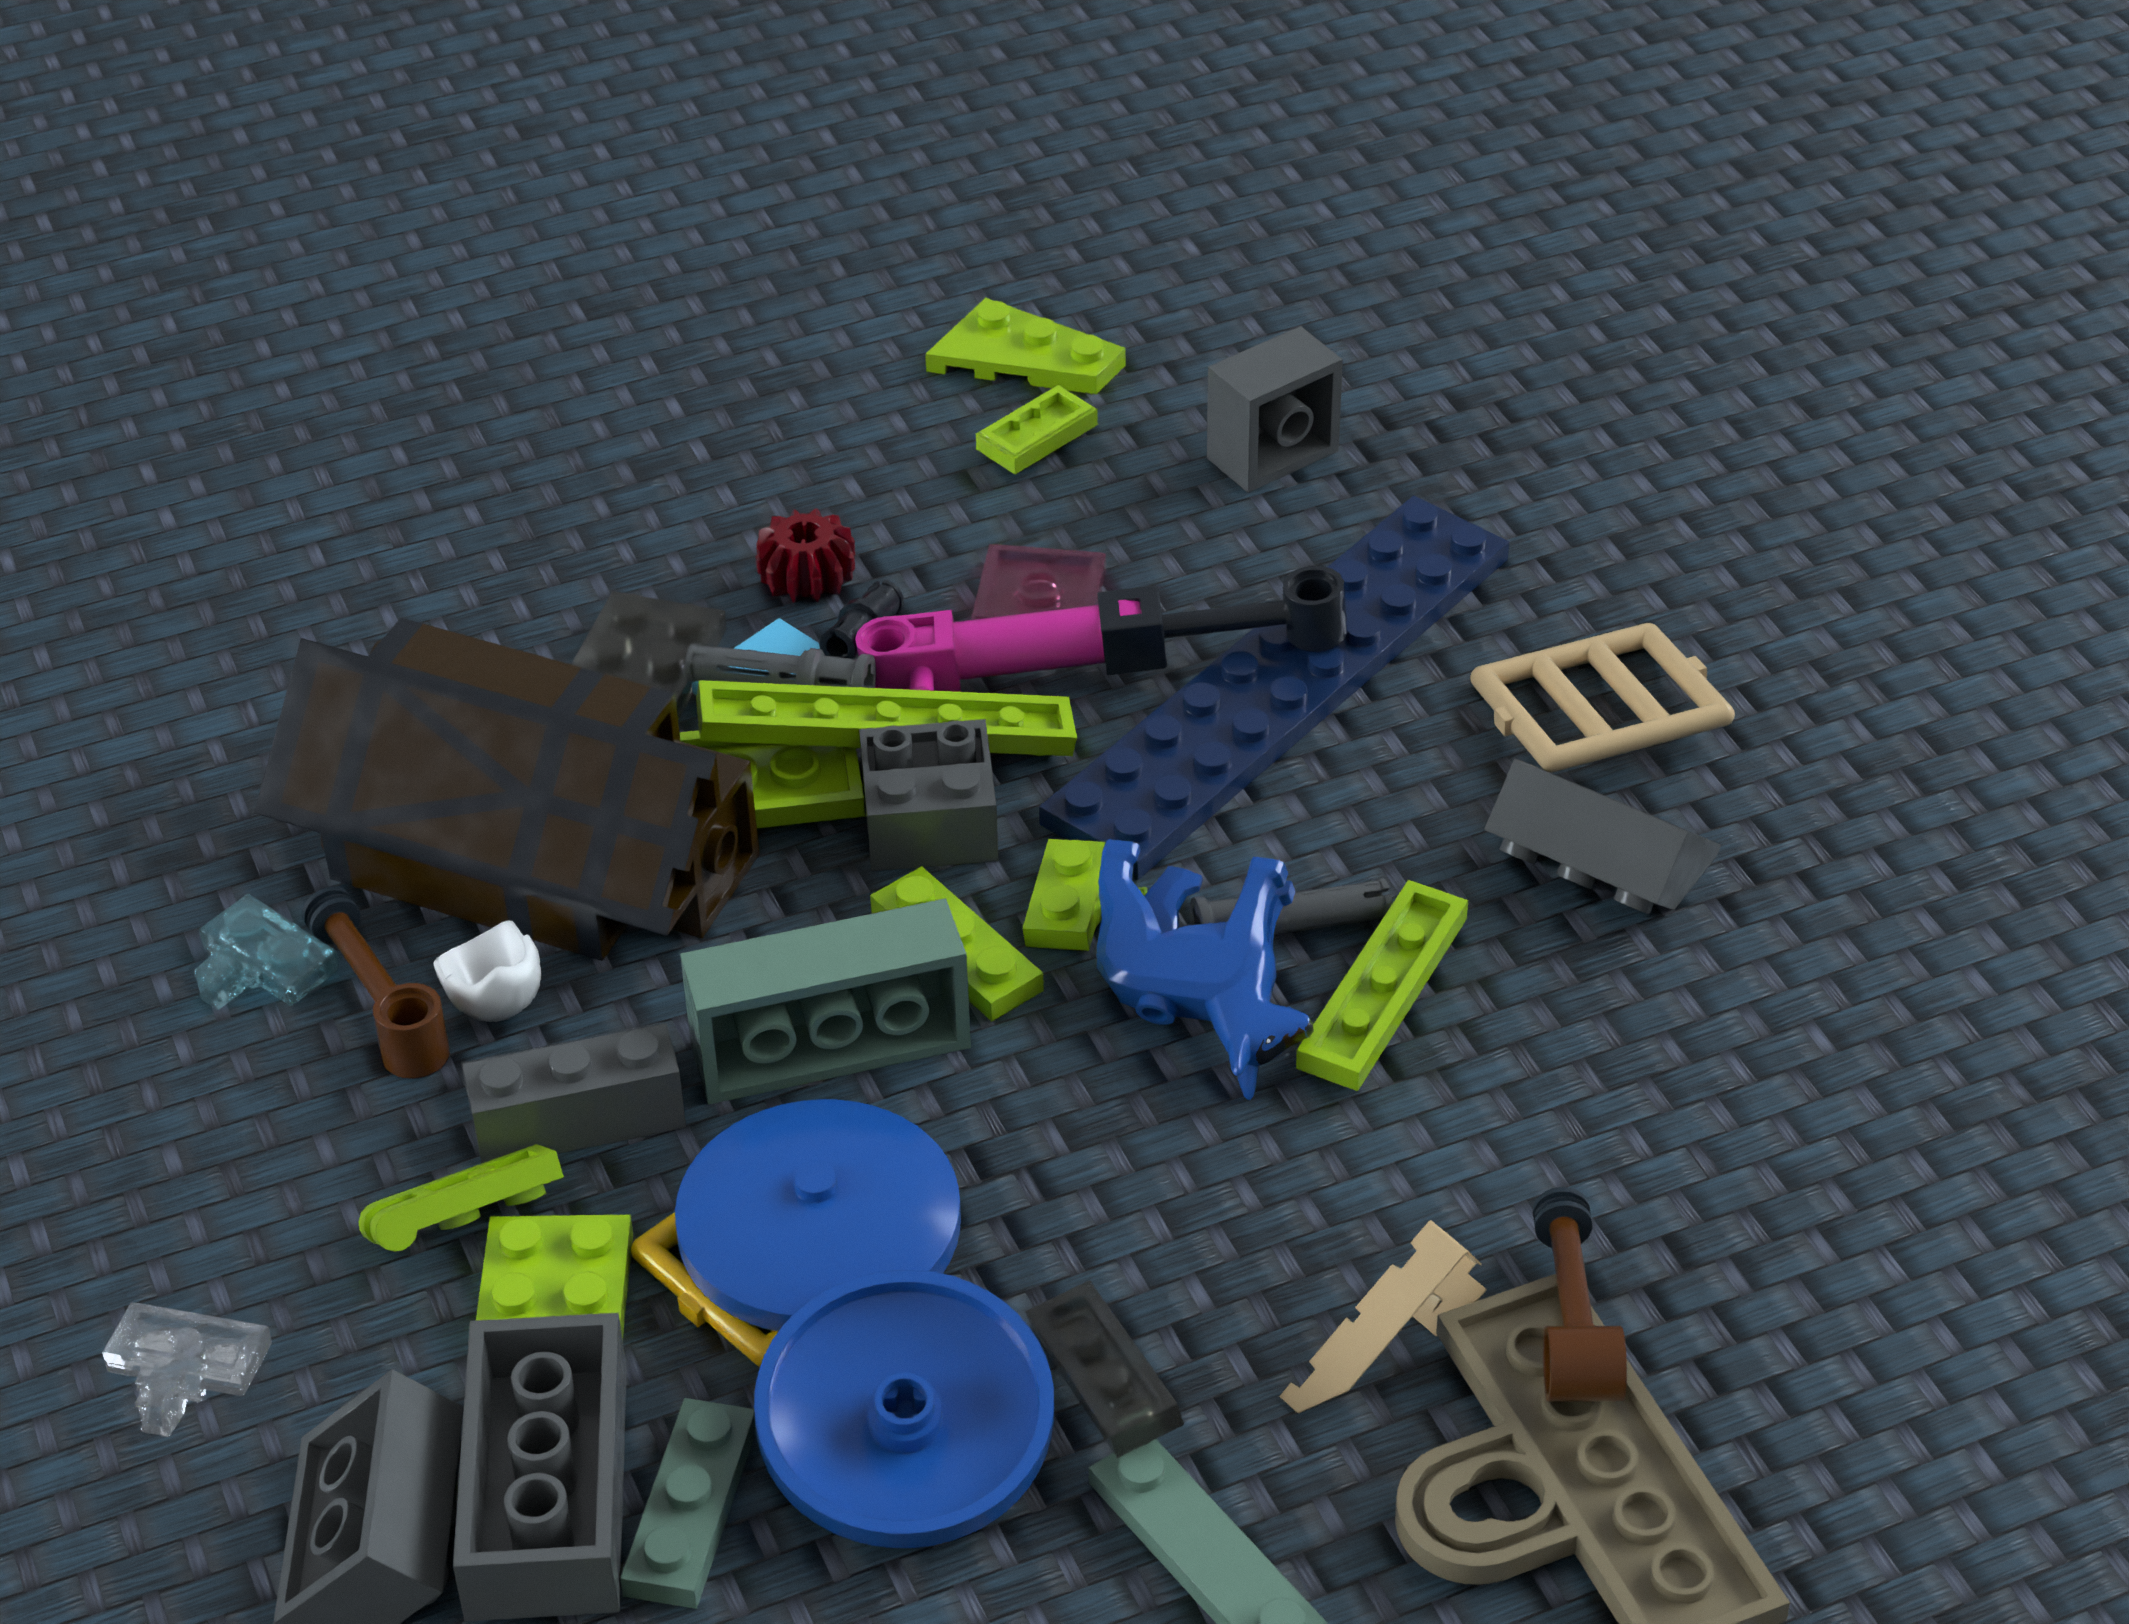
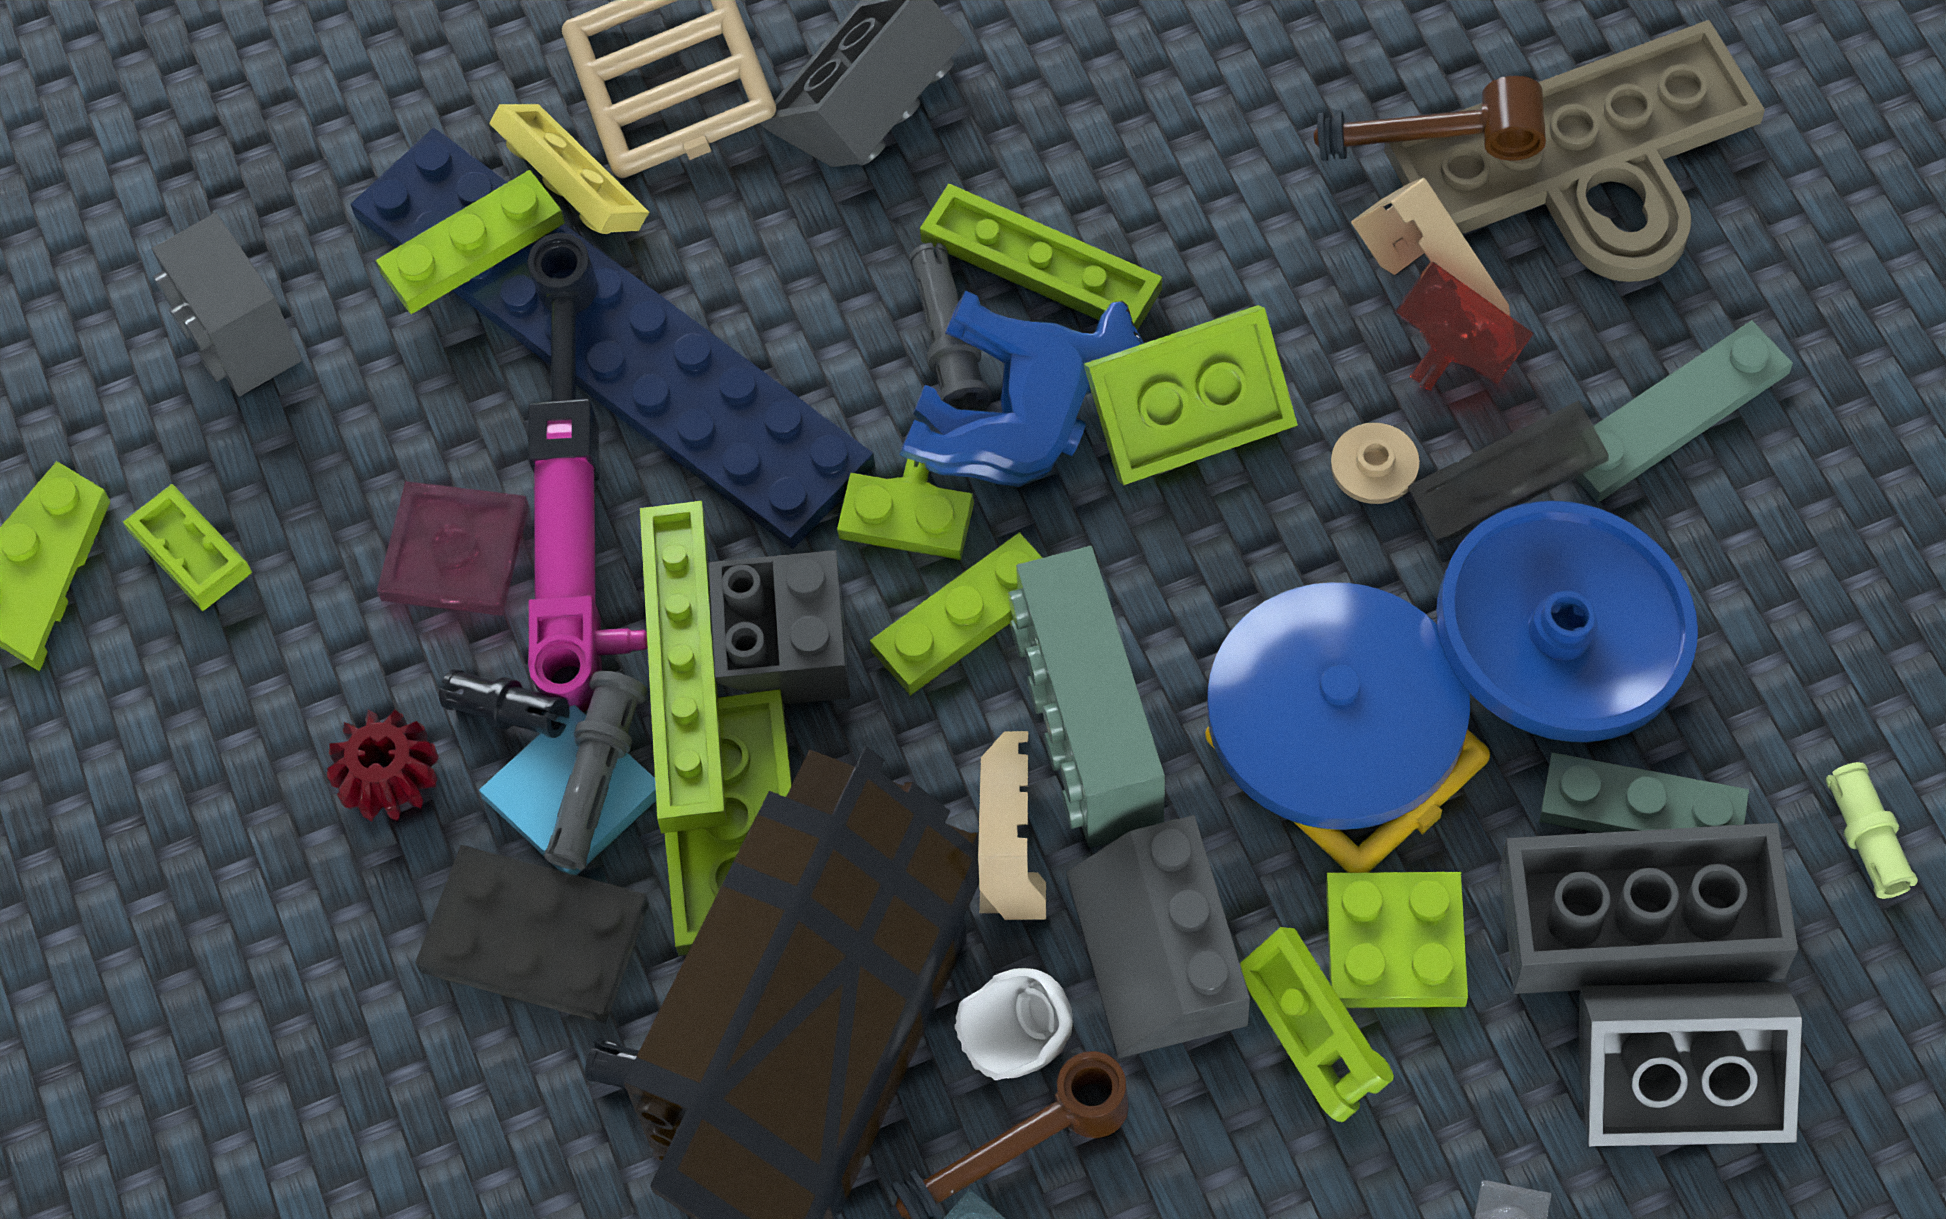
camera: 85 degrees left, 20 degrees up
none -> lime plate [376,170,565,314]
none -> light yellow plate [489,104,649,234]
none -> tan piece [978,731,1046,920]
none -> lime plate [1083,305,1298,485]
none -> tan piece [1331,423,1419,504]
none -> clear red plate [1394,262,1534,392]

